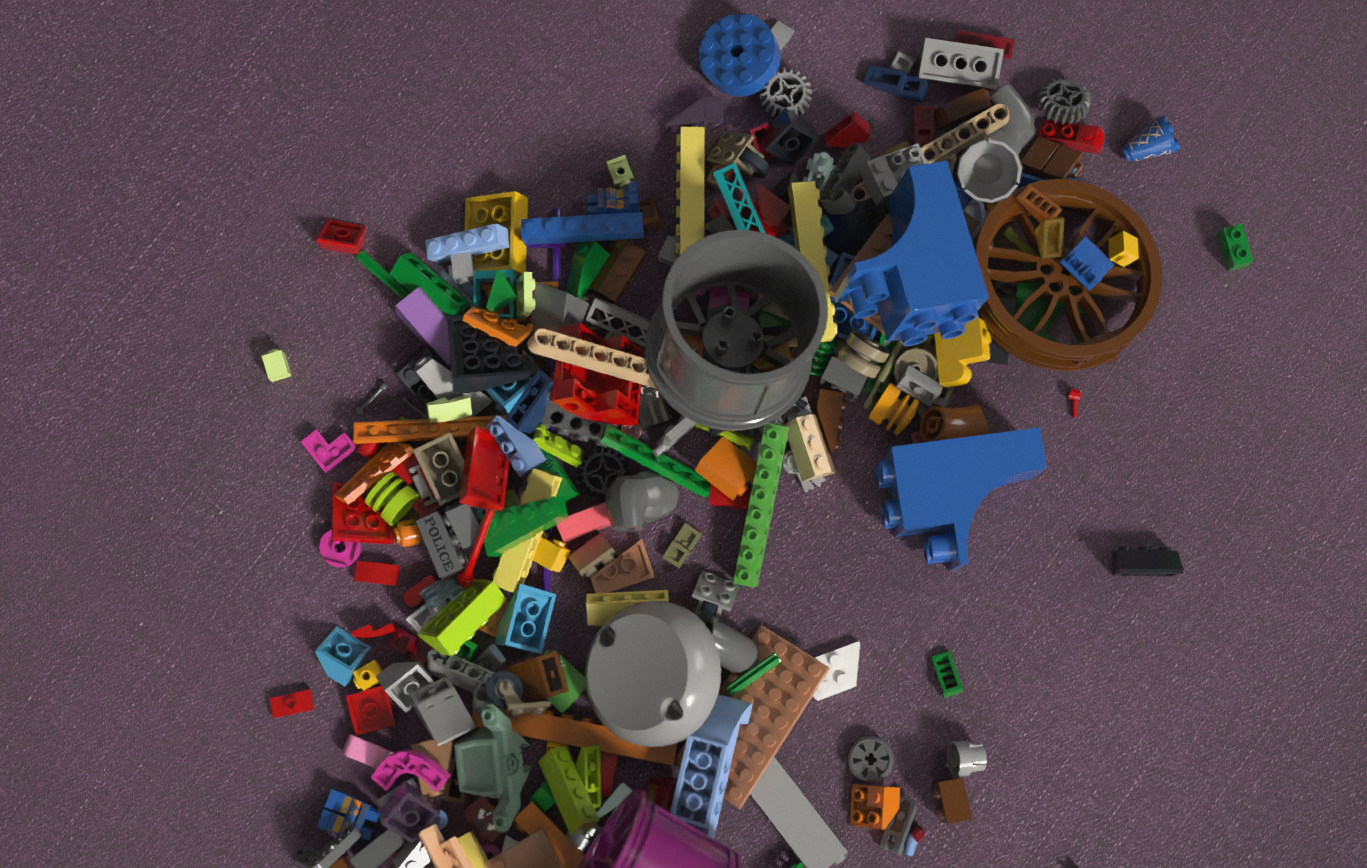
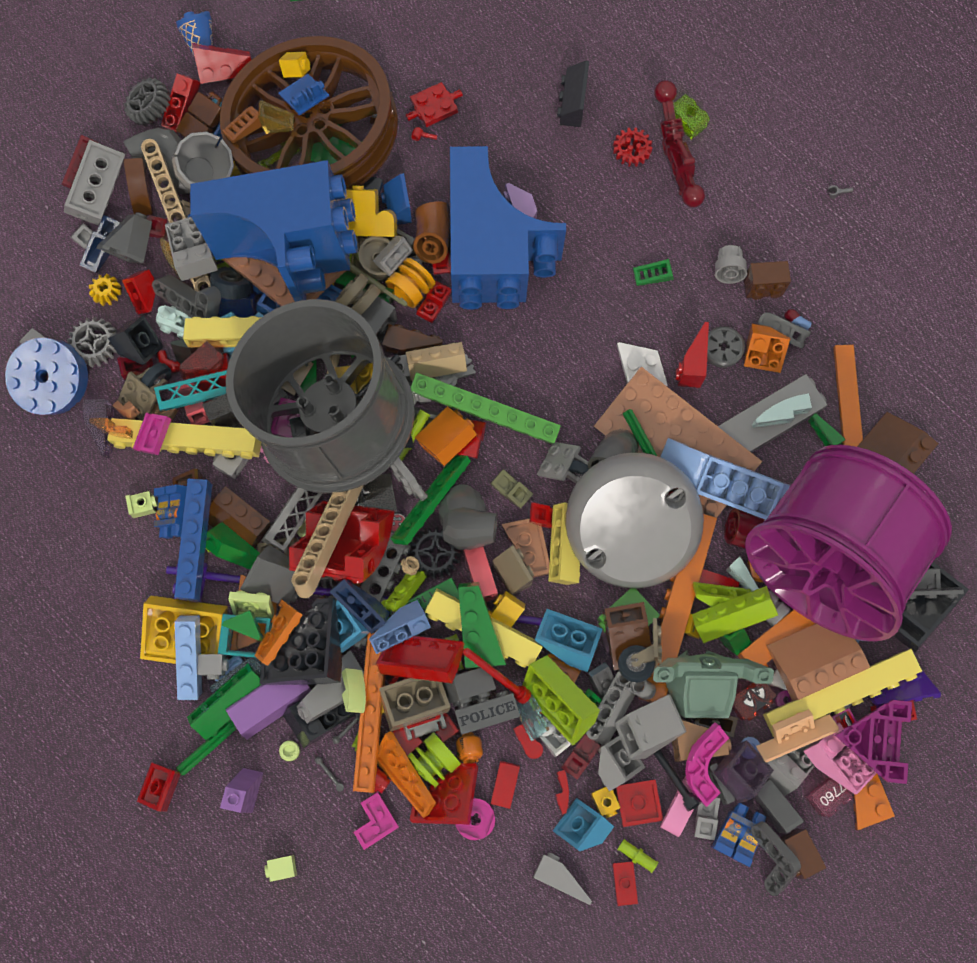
camera: 85 degrees left, 5 degrees down
none -> yellow gear [89,273,121,306]
none -> clear orange slope [89,418,133,439]
none -> dark grey slope [96,213,152,263]
none -> nougat slope [112,400,140,420]
none -> dark pink plate [133,413,171,455]
none -> red arm [157,350,181,373]
none -> wedge [192,43,251,84]
none -> medium lavender slope [220,768,263,813]
none -> yellowish green tile [279,741,300,761]
none -> blue slope [381,173,412,225]
none -> tan plate [401,556,419,575]
none -> red plate [405,82,463,127]
none -> red slope [416,281,452,323]
none -> lavender slope [503,183,537,219]
none -> red slope [529,502,553,529]
none -> light grey slope [533,852,592,905]
none -> red gear [613,127,653,167]
none -> lime pin [617,839,659,873]
none -> black piece [653,750,701,812]
none -> dark red piece [654,80,705,208]
none -> clear neon green brick [673,94,710,140]
none -> red slope [675,322,709,388]
none -> light grey slope [694,796,720,840]
none -> light aqua slope [752,393,812,428]

